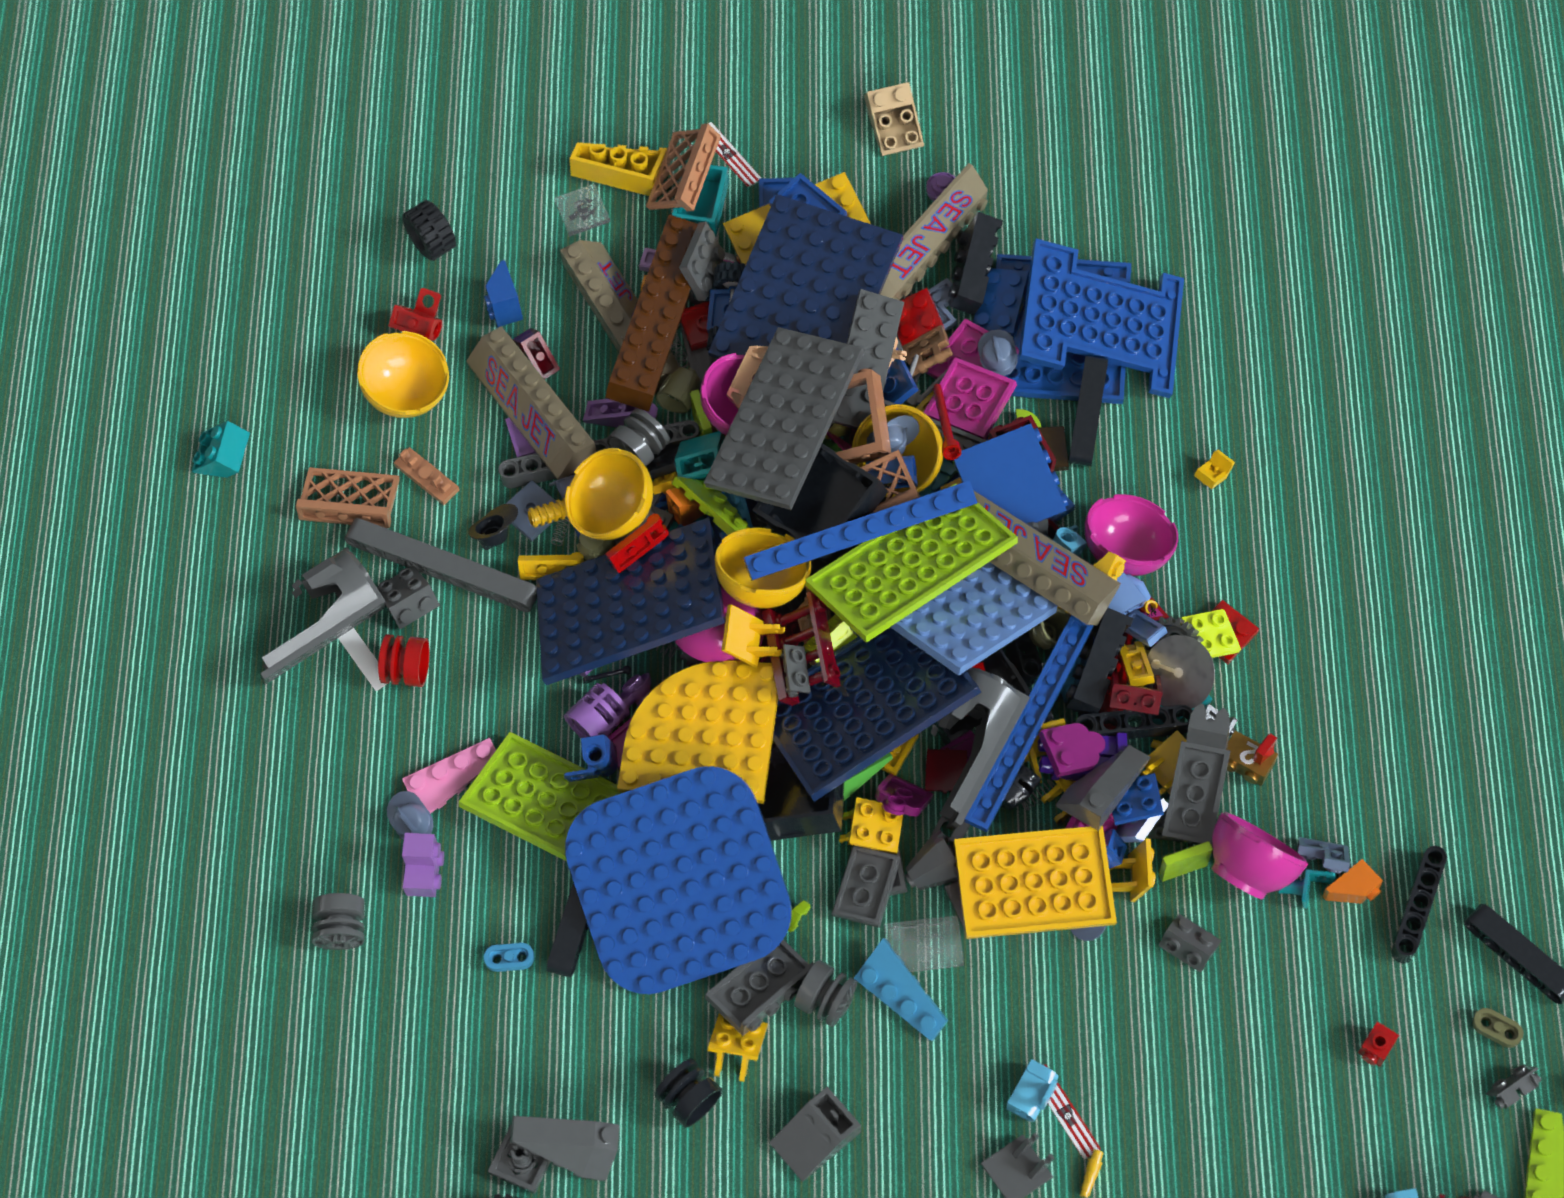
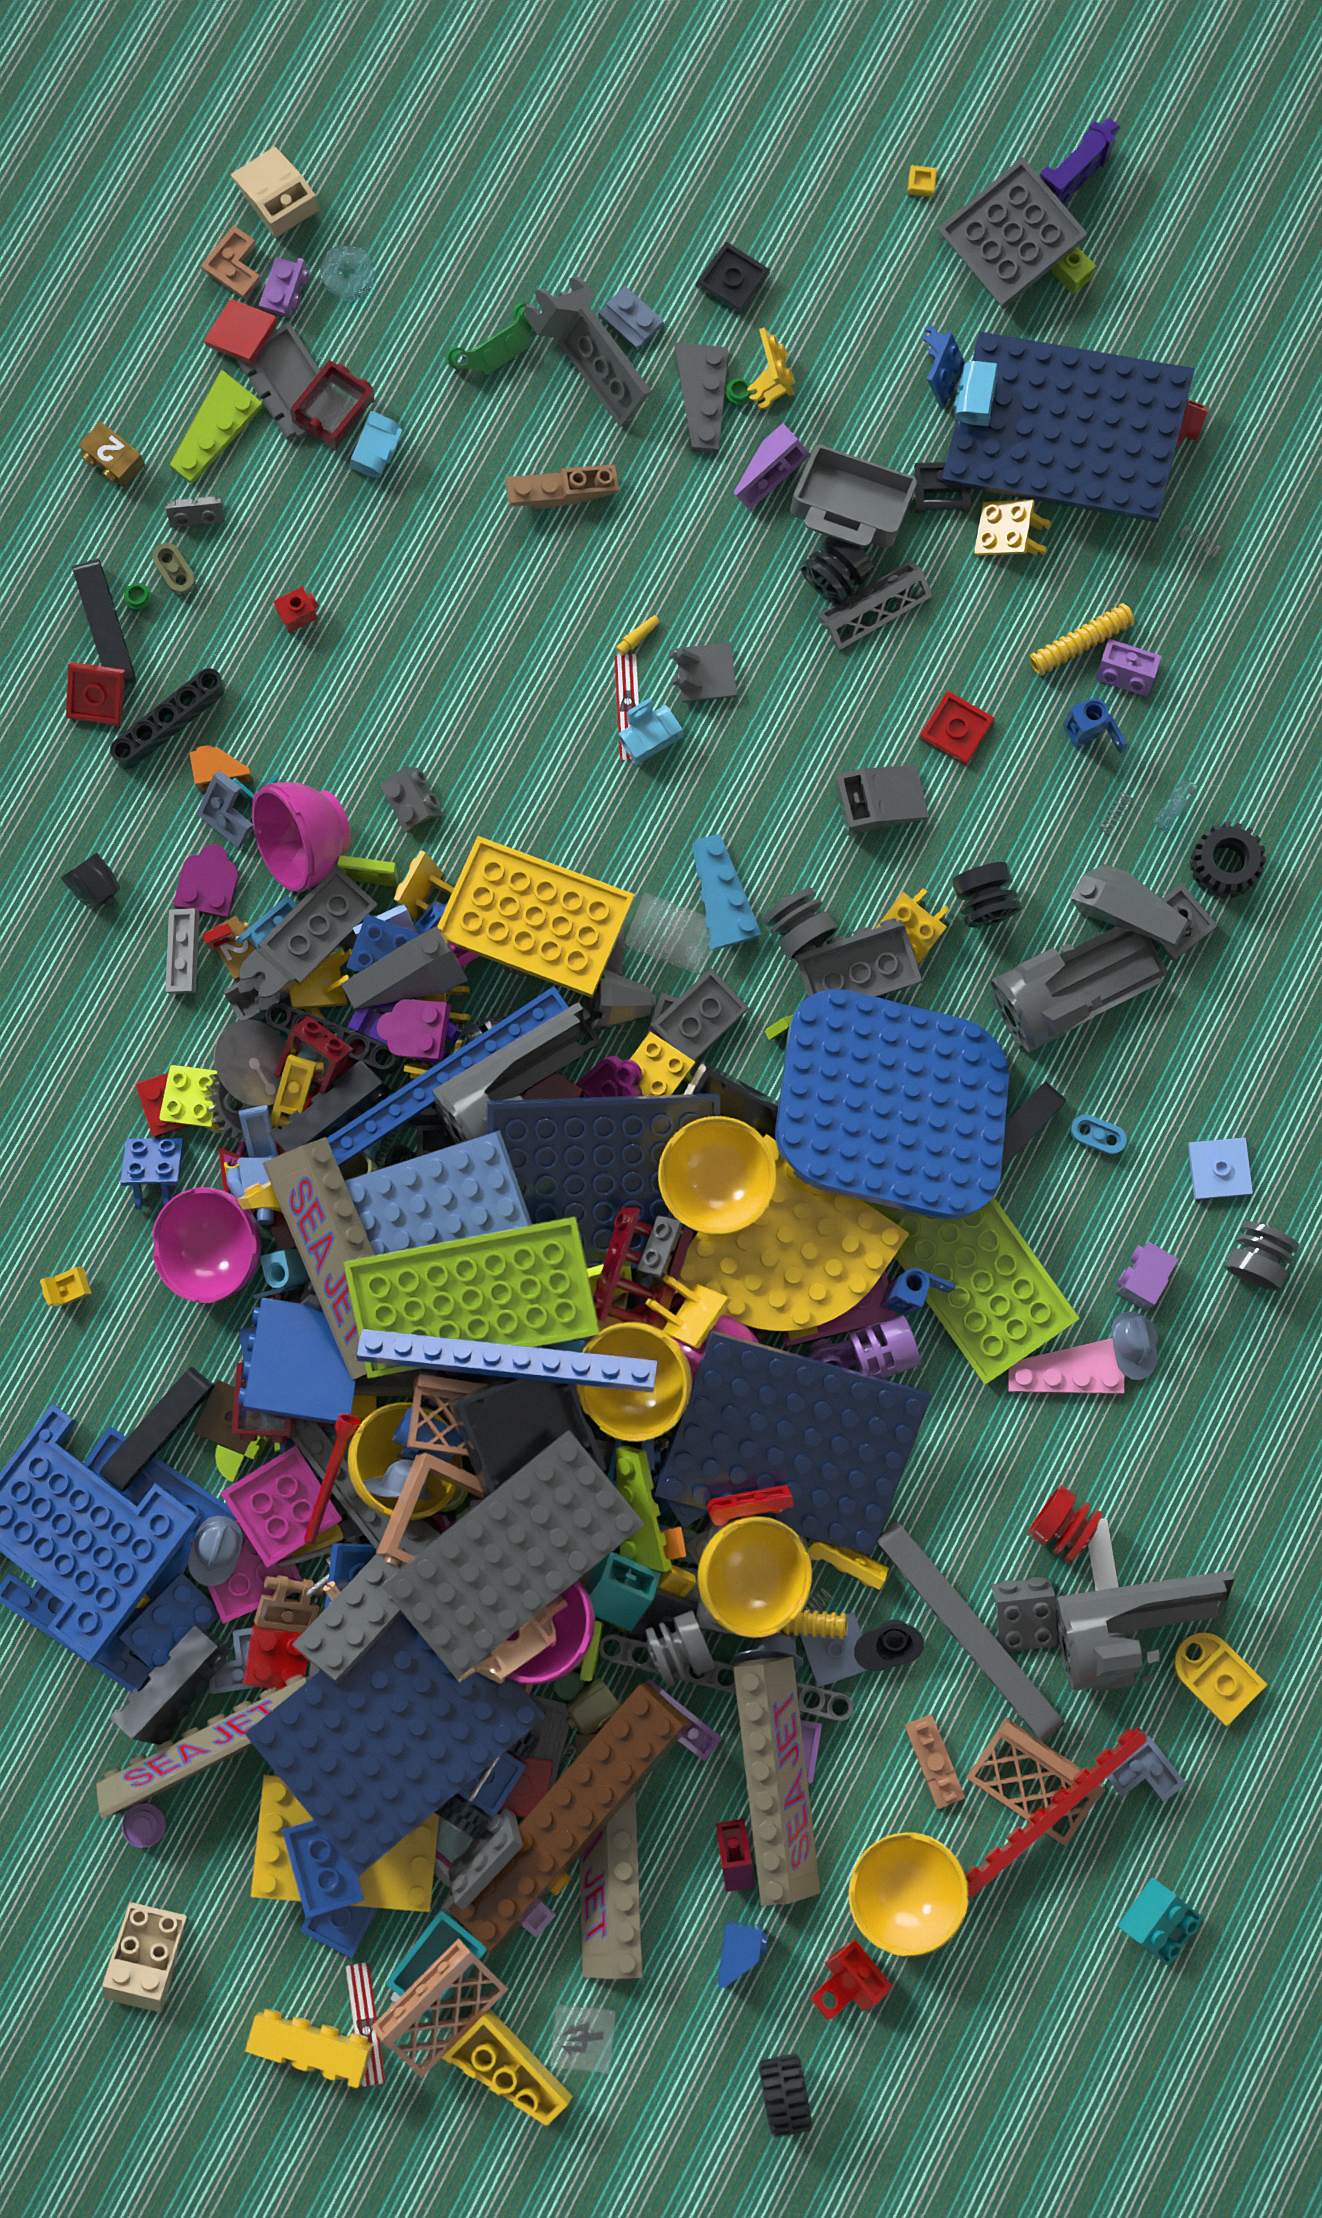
camera: 155 degrees left, 15 degrees up
none -> black helmet [60,853,120,909]
none -> red tile [66,662,125,726]
none -> plate [120,1138,183,1210]
none -> green plate [124,583,152,611]
none -> light grey plate [165,908,200,994]
none -> magenta plate [173,844,239,919]
none -> dark azure hinge [236,895,297,949]
none -> yellow wedge [245,2009,373,2088]
none -> yellow piece [658,1116,777,1235]
none -> red plate [965,1727,1147,1898]
none -> dark grey piece [991,926,1168,1052]
none -> sand blue plate [1106,1736,1186,1802]
none -> yellow plate [1174,1633,1267,1726]
none -> light blue plate [1188,1138,1253,1200]

